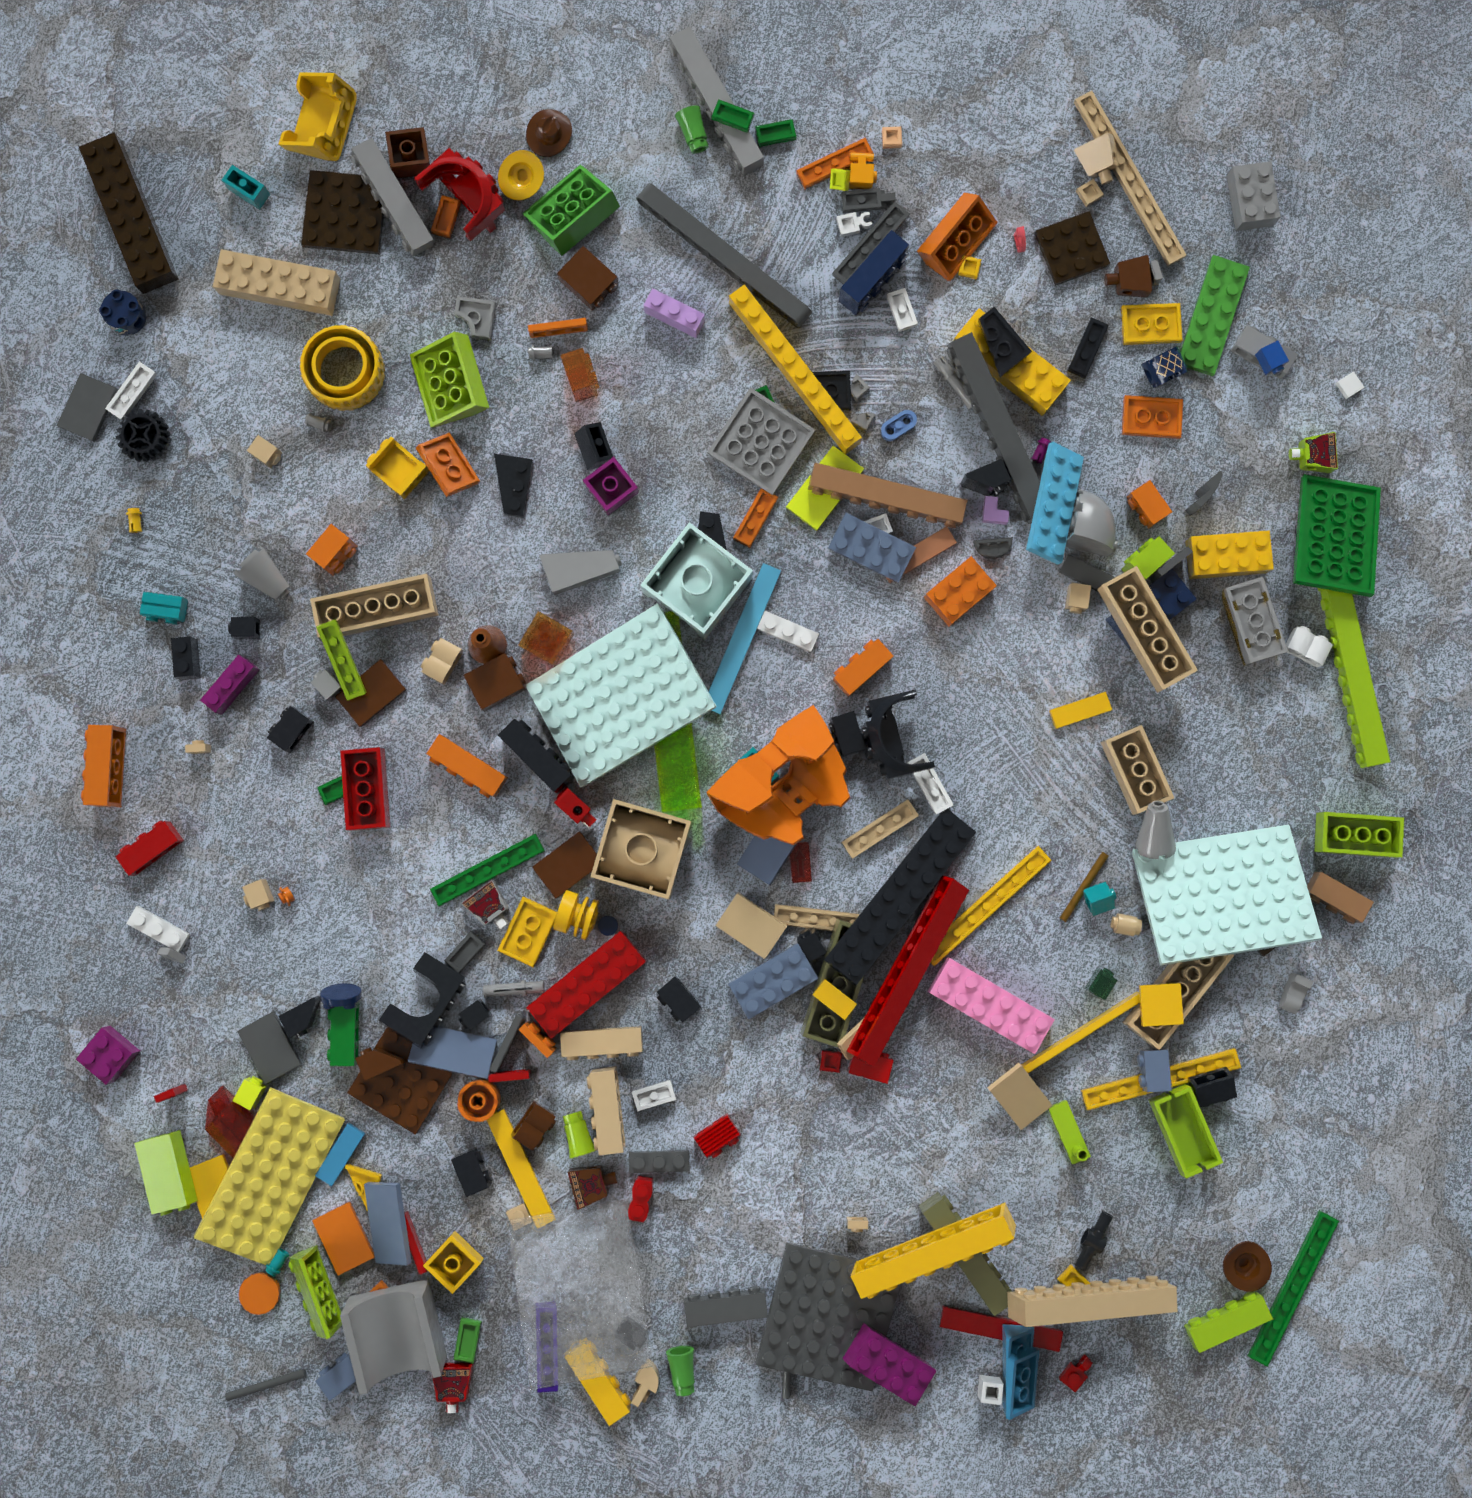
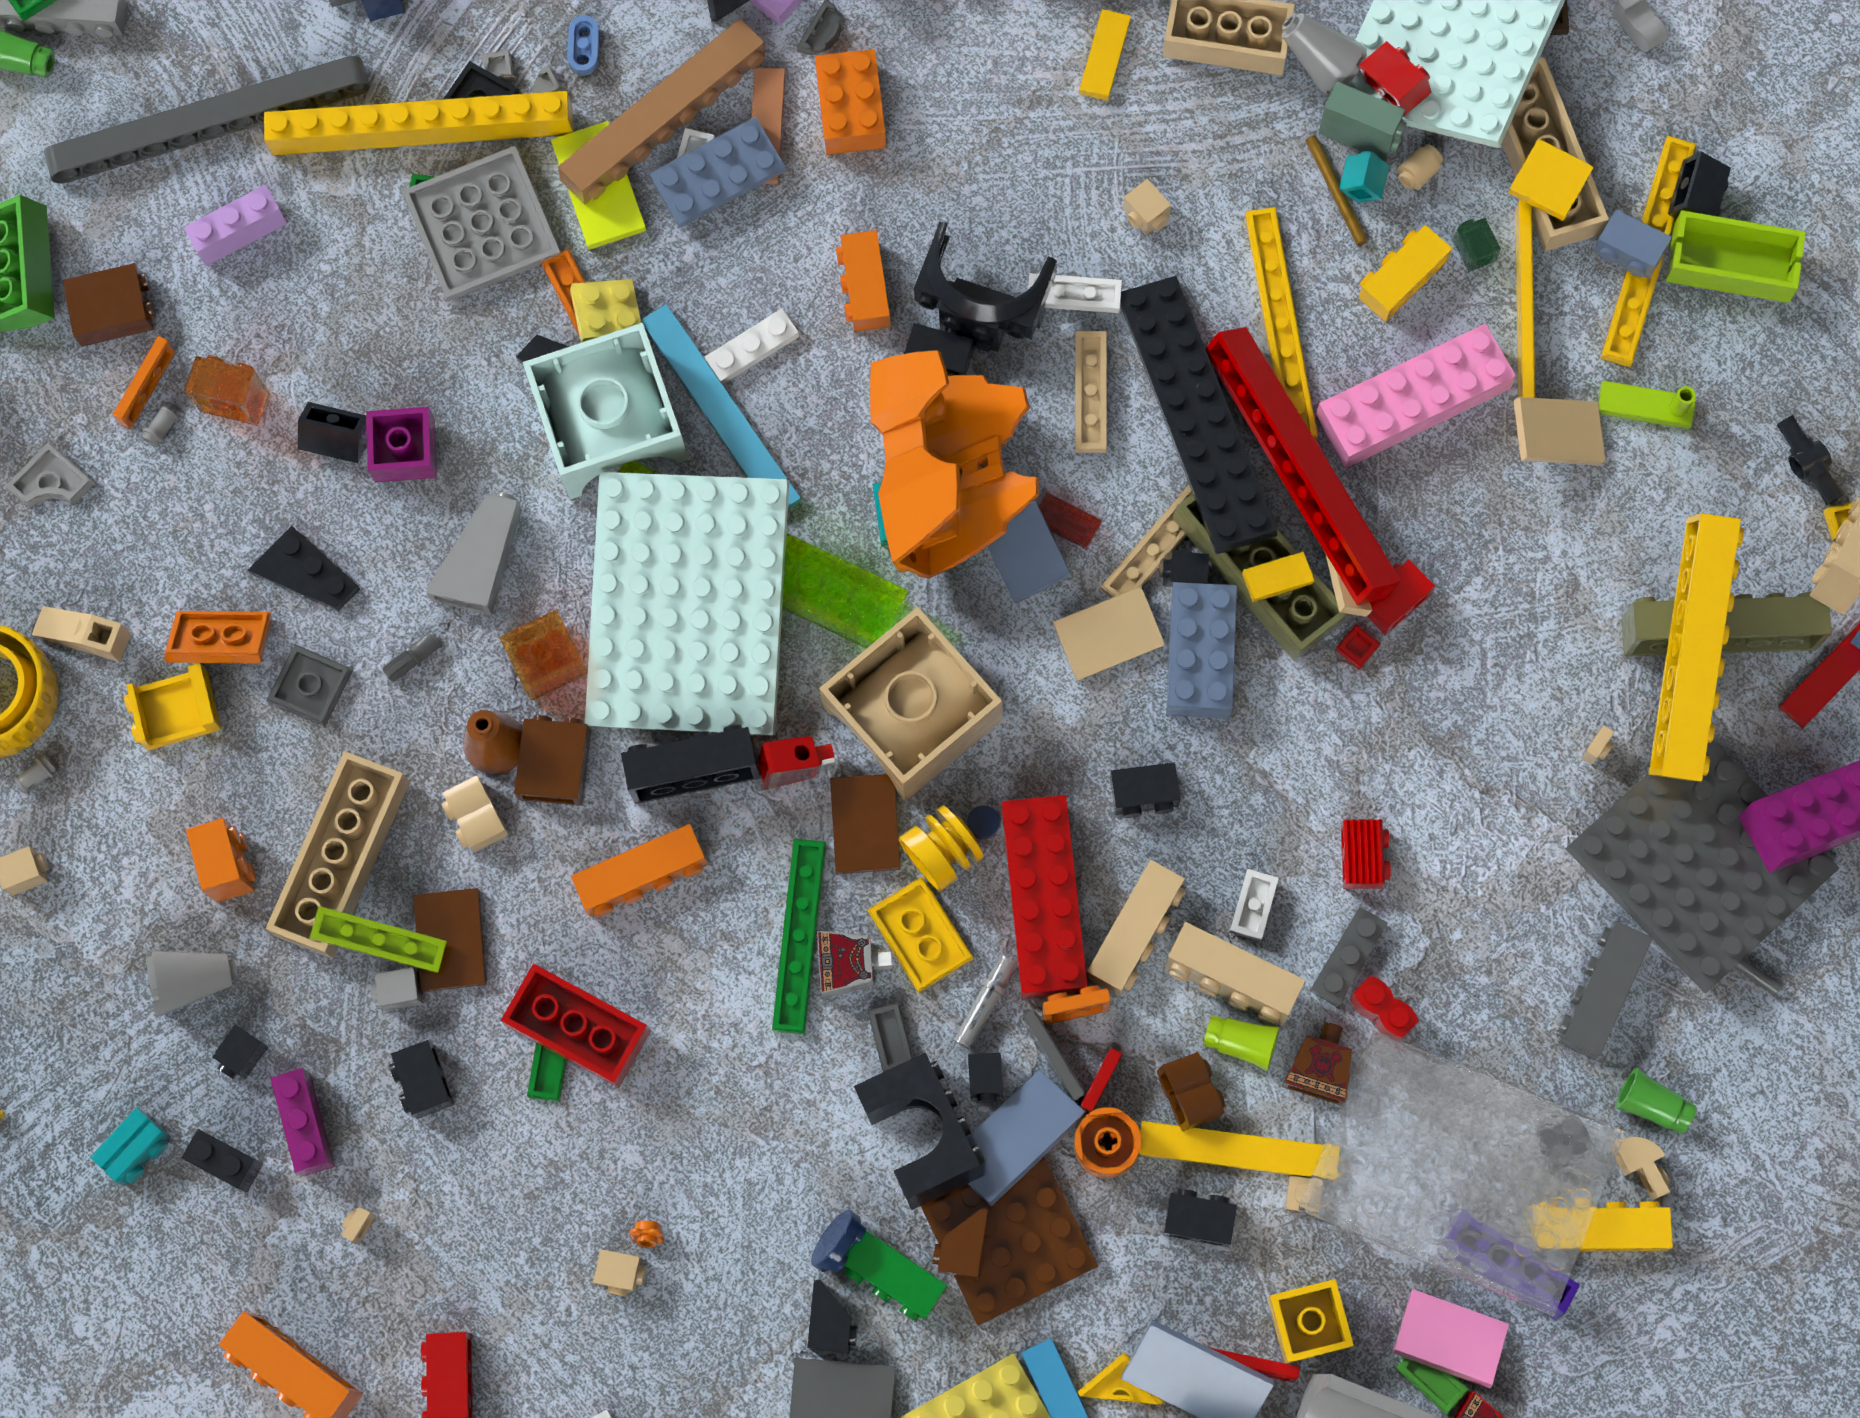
camera: 50 degrees left, 10 degrees down
lime slope [410,331,489,428] -> none
none -> tan slope [31,606,131,663]
none -> dark grey tile [266,644,353,727]
none -> dark grey axle [382,630,443,682]
none -> light yellow plate [570,279,641,343]
none -> tan brick [1123,179,1171,235]
none -> sand green brick [1318,82,1407,161]
none -> red brick [1359,41,1432,116]
none -> yellow brick [1359,225,1453,322]
none -> bright pink tile [1393,1289,1509,1389]

